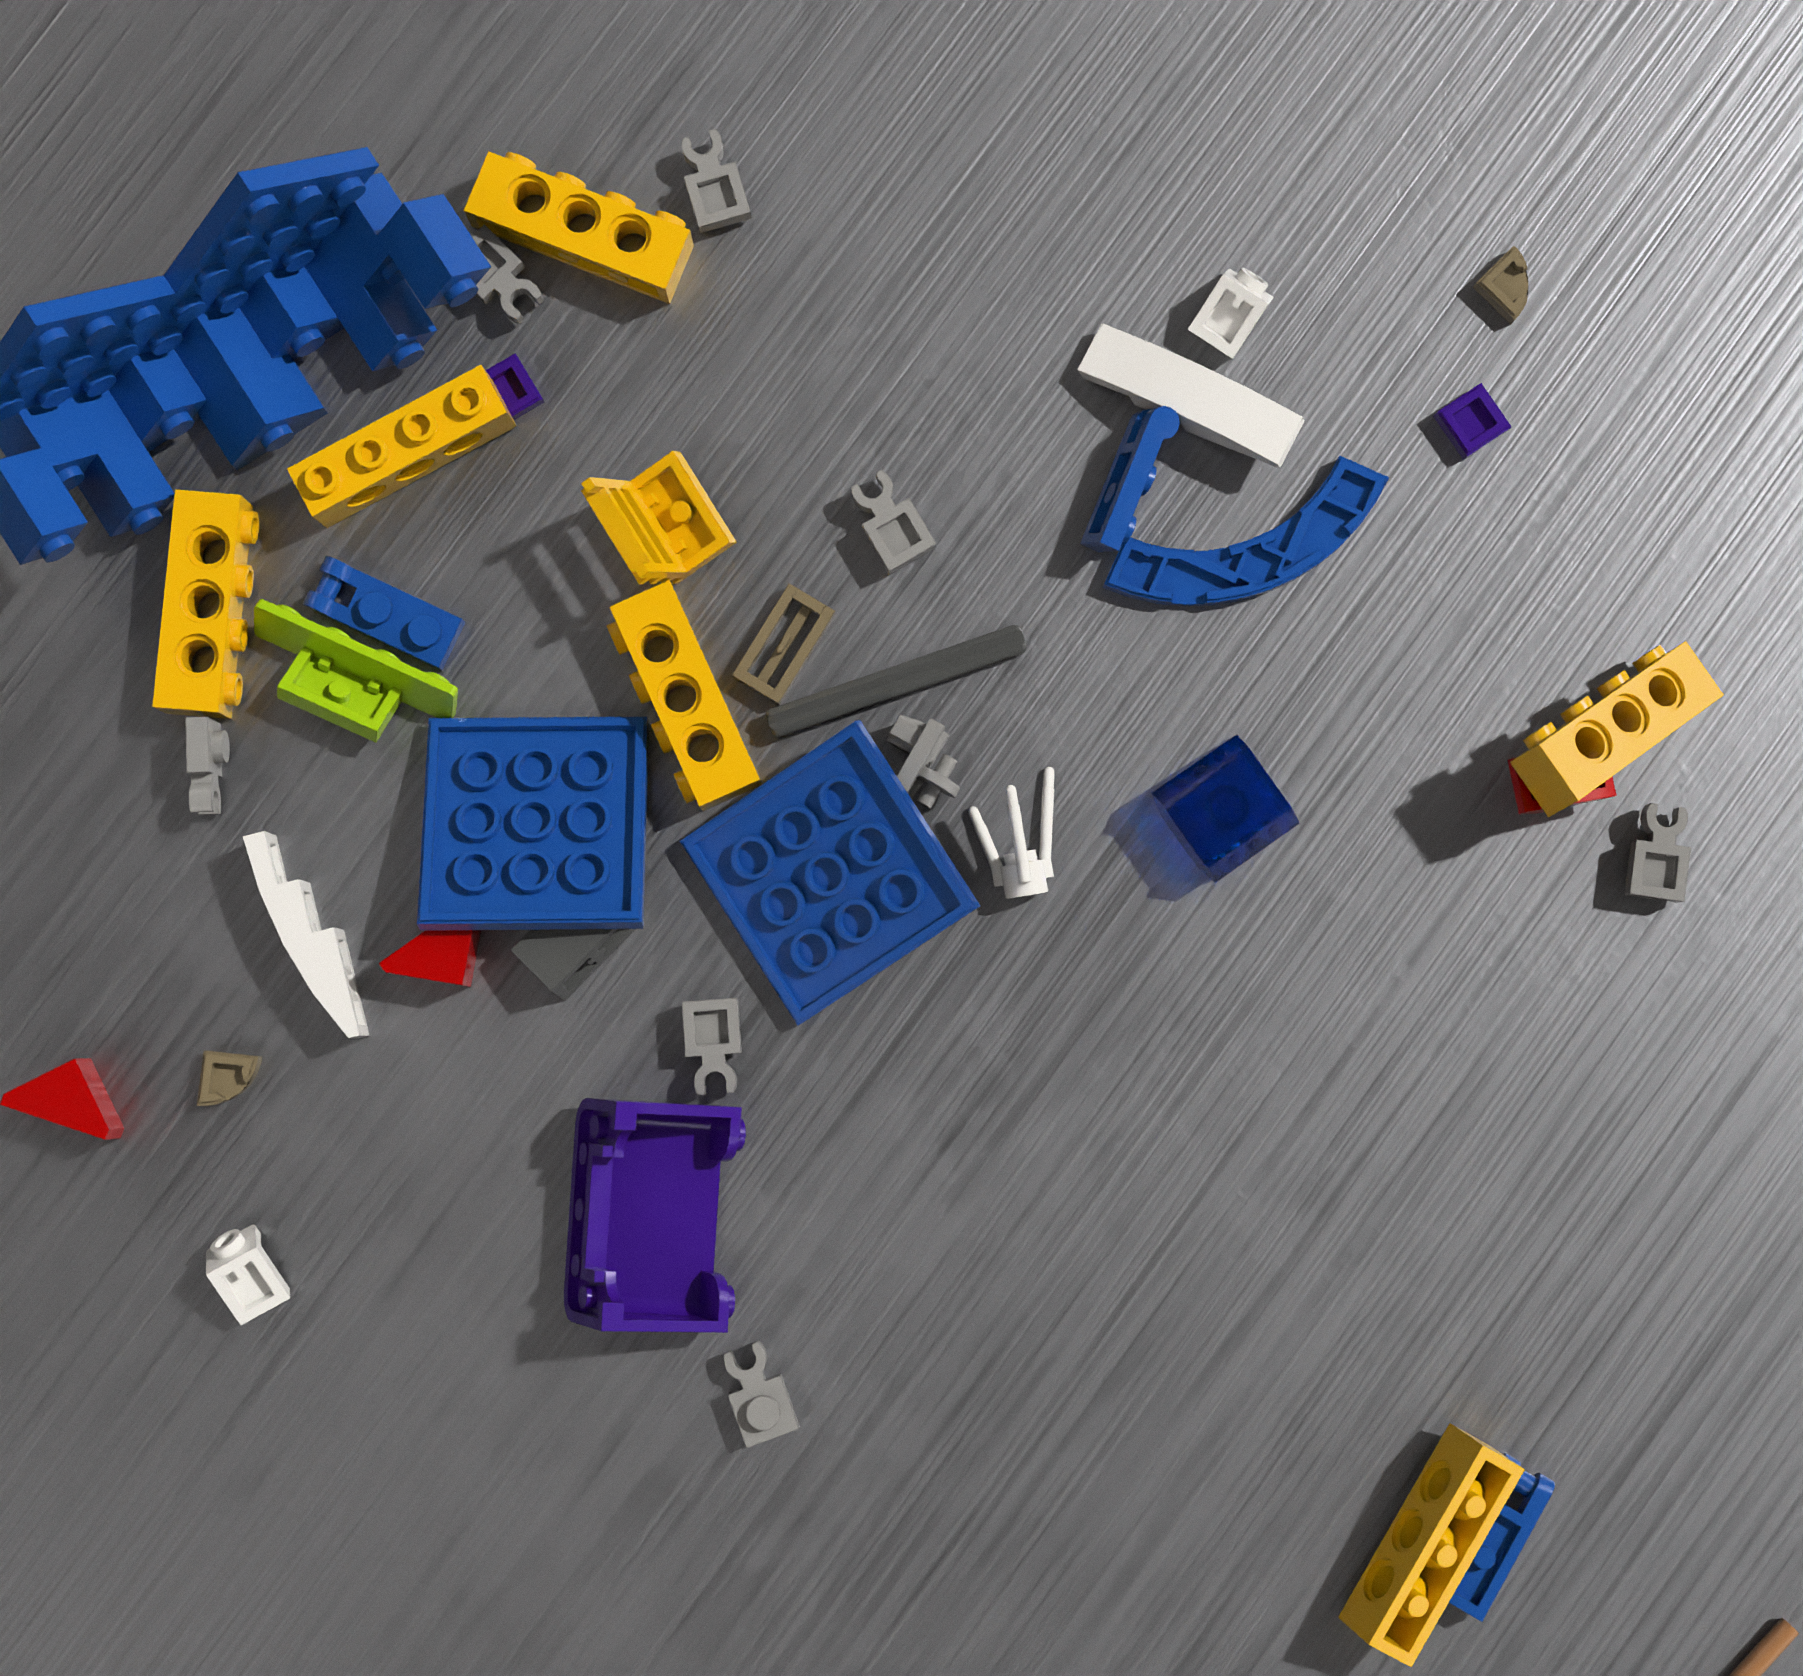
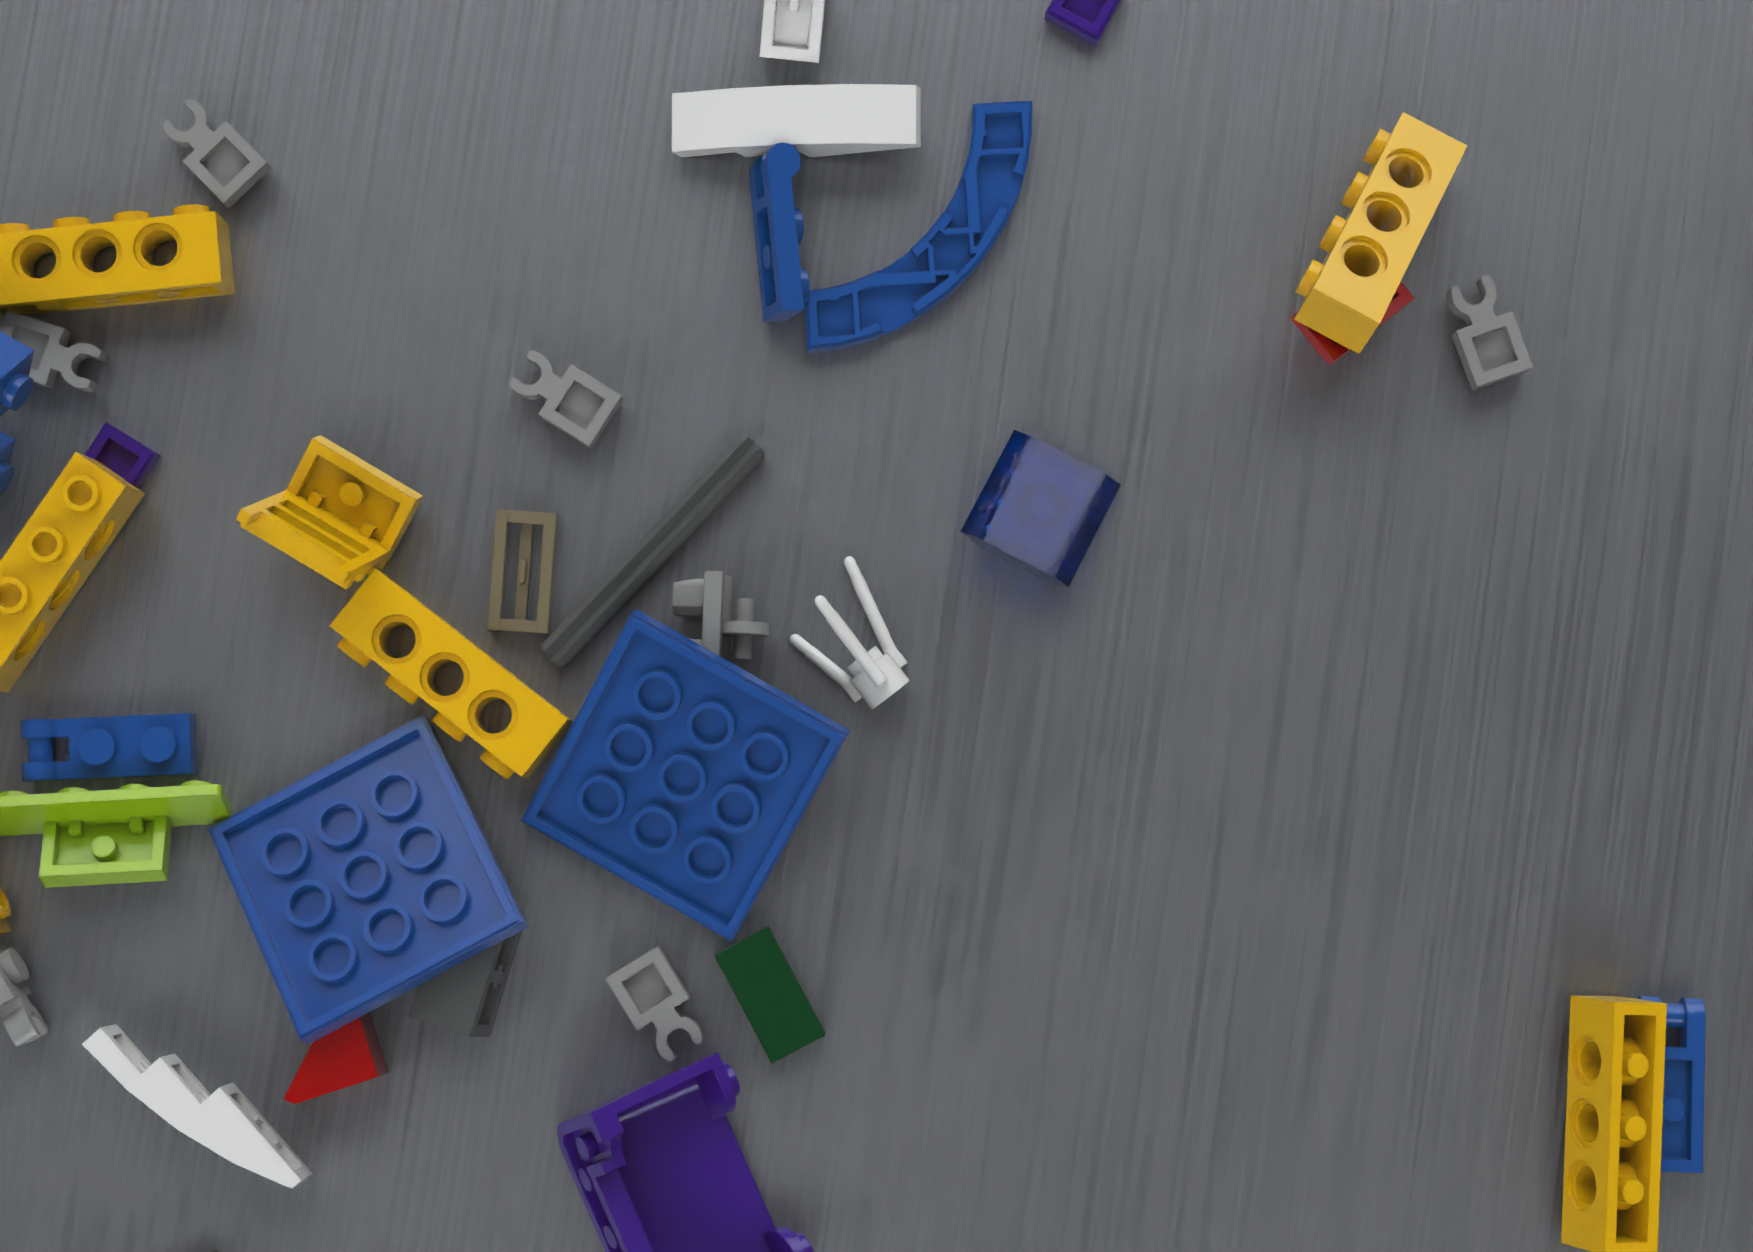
camera: 25 degrees left, 0 degrees up
none -> dark green tile [714,926,826,1064]

